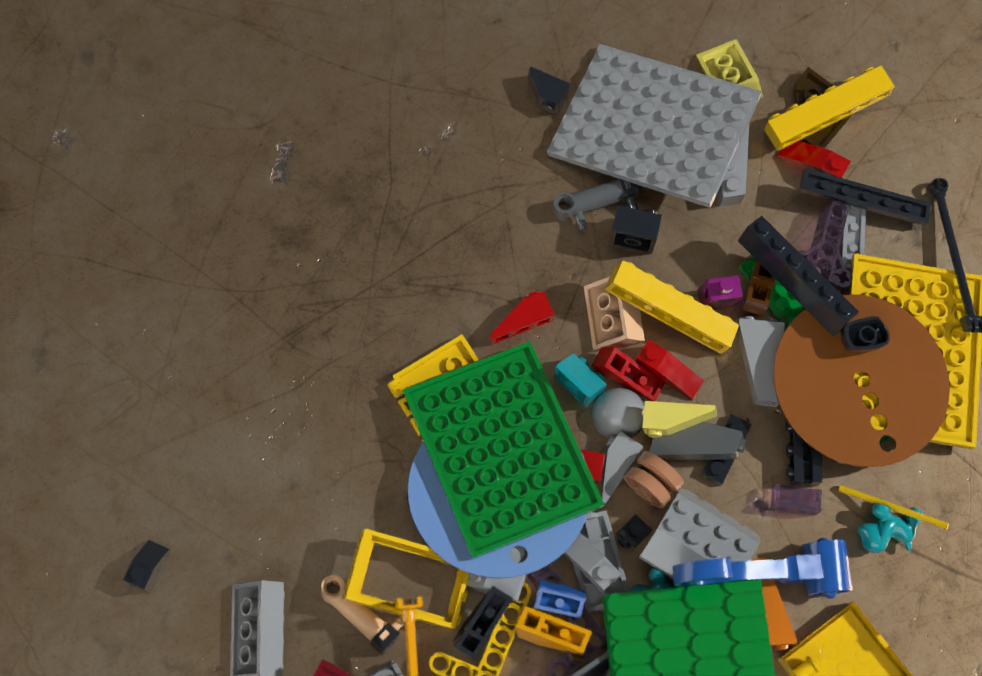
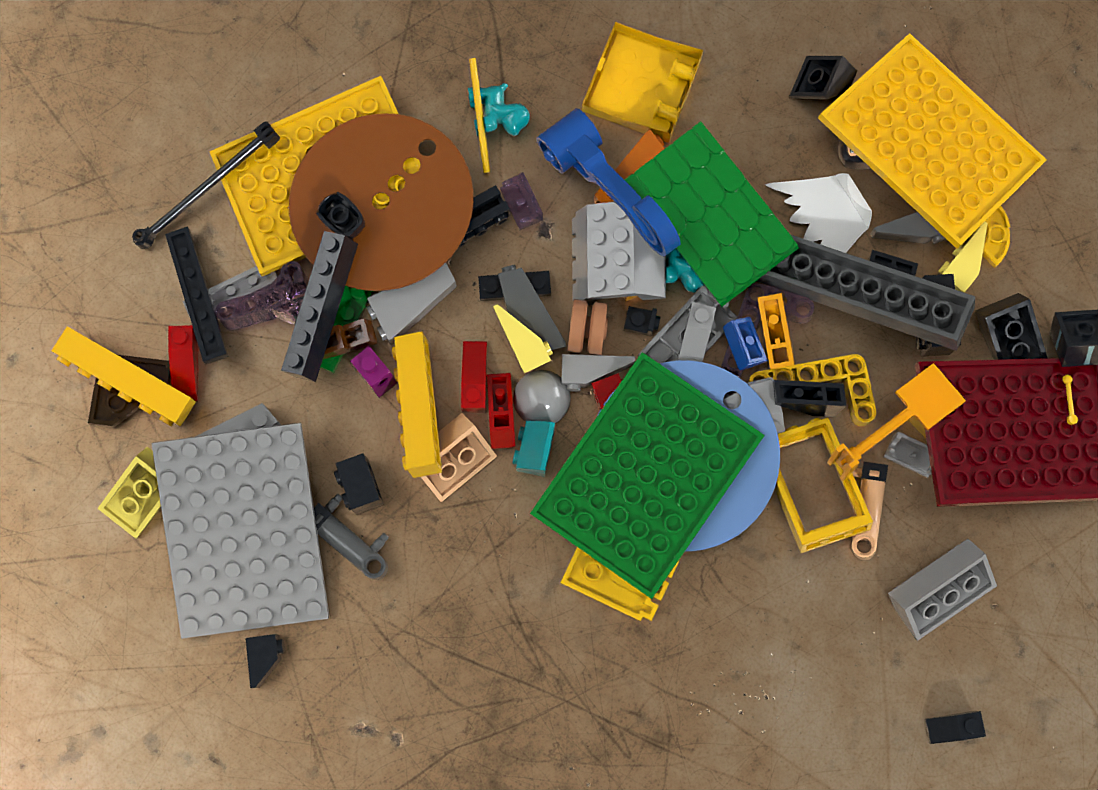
camera: 120 degrees left, 5 degrees up
red slope [489,291,554,345] -> none

